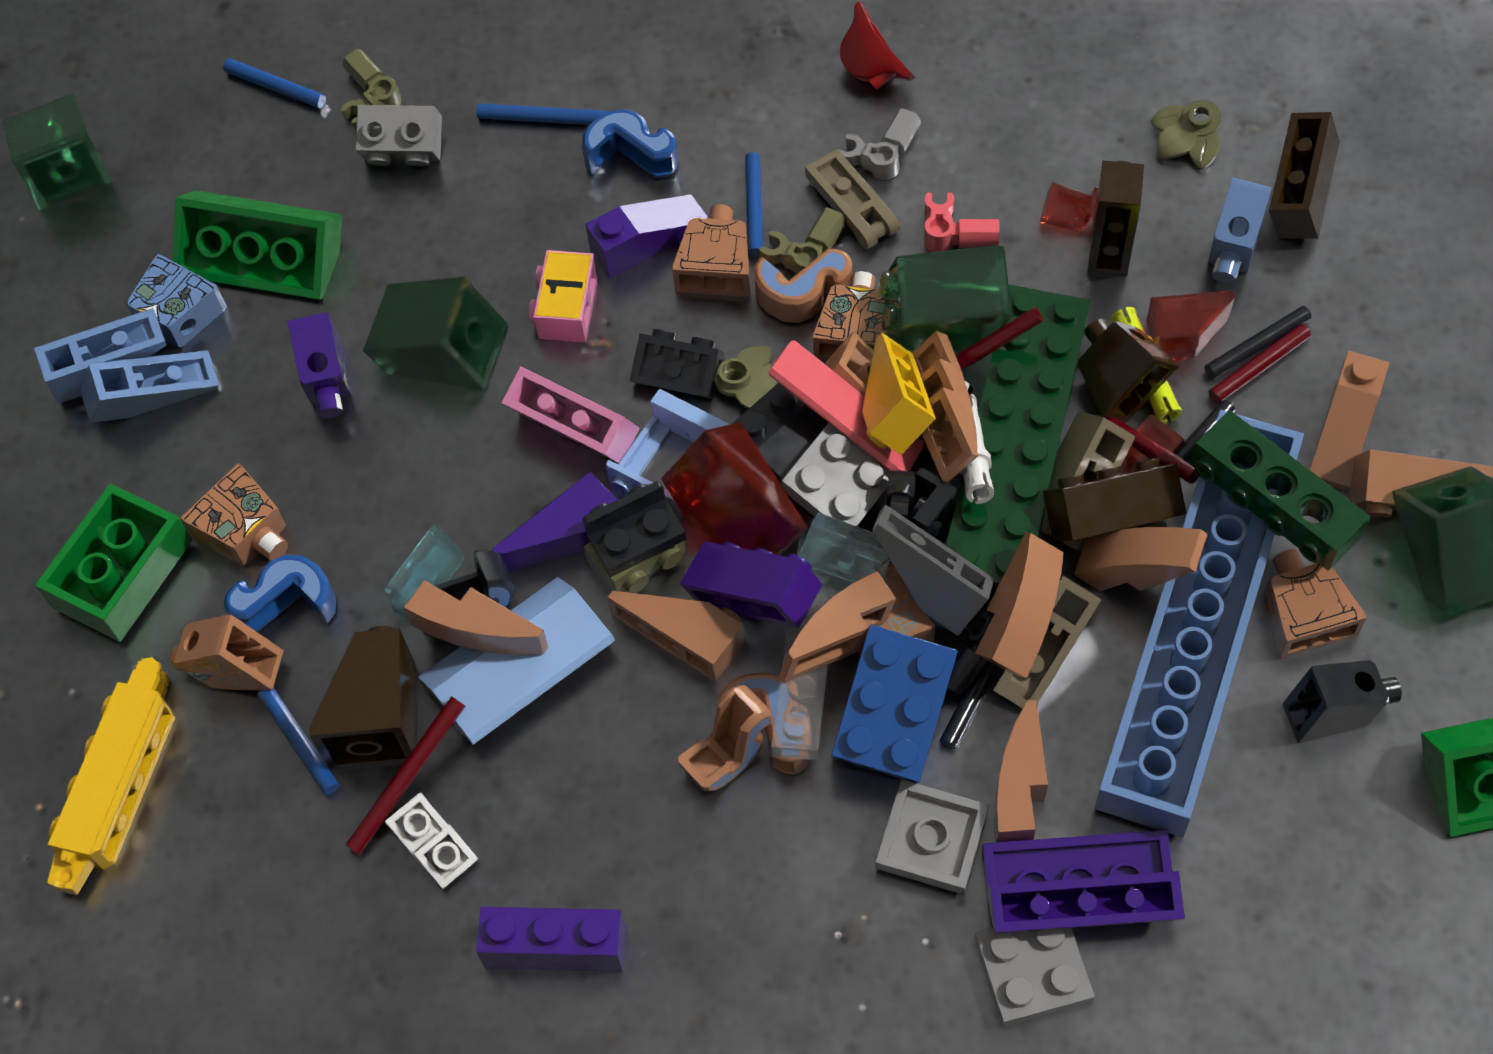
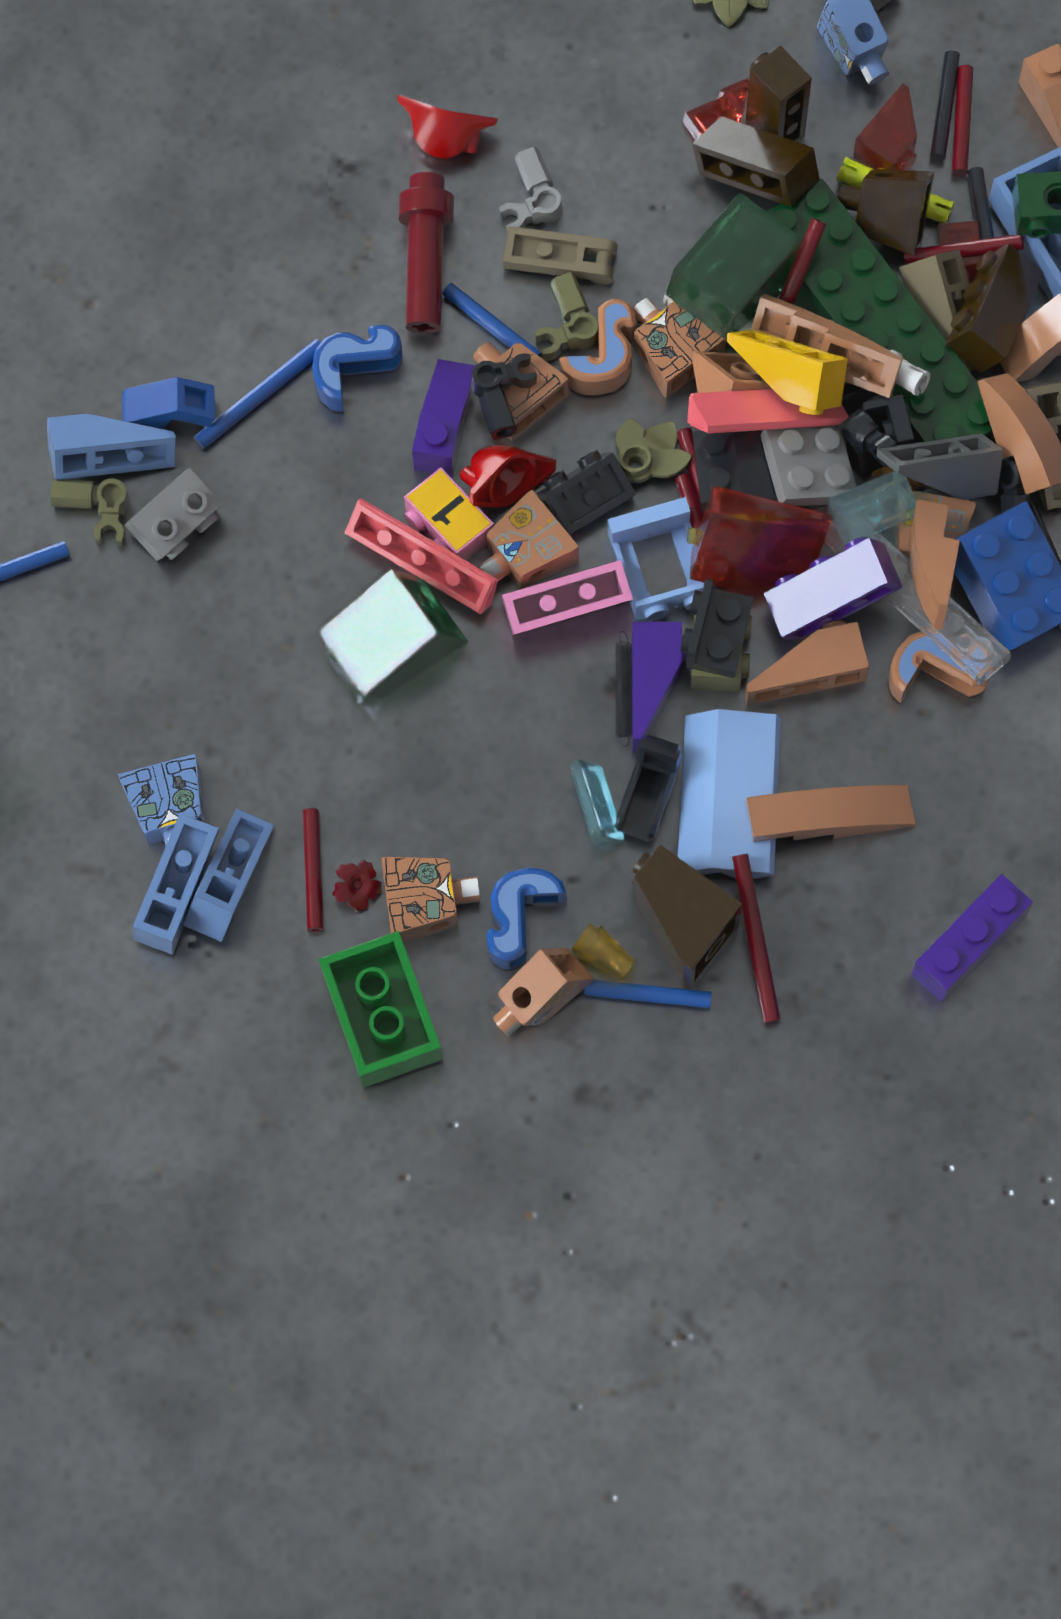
camera: 50 degrees left, 10 degrees up
yellow hinge [47,657,175,895] -> none
green slope [173,190,342,300] -> none
dark purple torso [288,312,351,418] -> none
white slope [385,792,478,889] -> none
nougat slope [404,580,548,655] -> none
nougat animal [678,685,772,791] -> none
coral bar [924,193,999,253] -> none
none -> medium blue slope [47,414,175,480]
none -> blue slope [122,377,215,430]
none -> dark red piece [302,808,324,932]
none -> dark red plant [332,860,382,911]
none -> coral slope [345,498,498,614]
none -> dark red piece [398,172,454,334]
none -> red hat [459,445,557,508]
none -> black bar [471,353,537,440]
none -> nougat torso [477,490,579,589]
none -> clear yellow cone [571,923,636,980]
none -> dark brown brick [692,116,820,207]
none -> nougat slope [746,785,915,842]

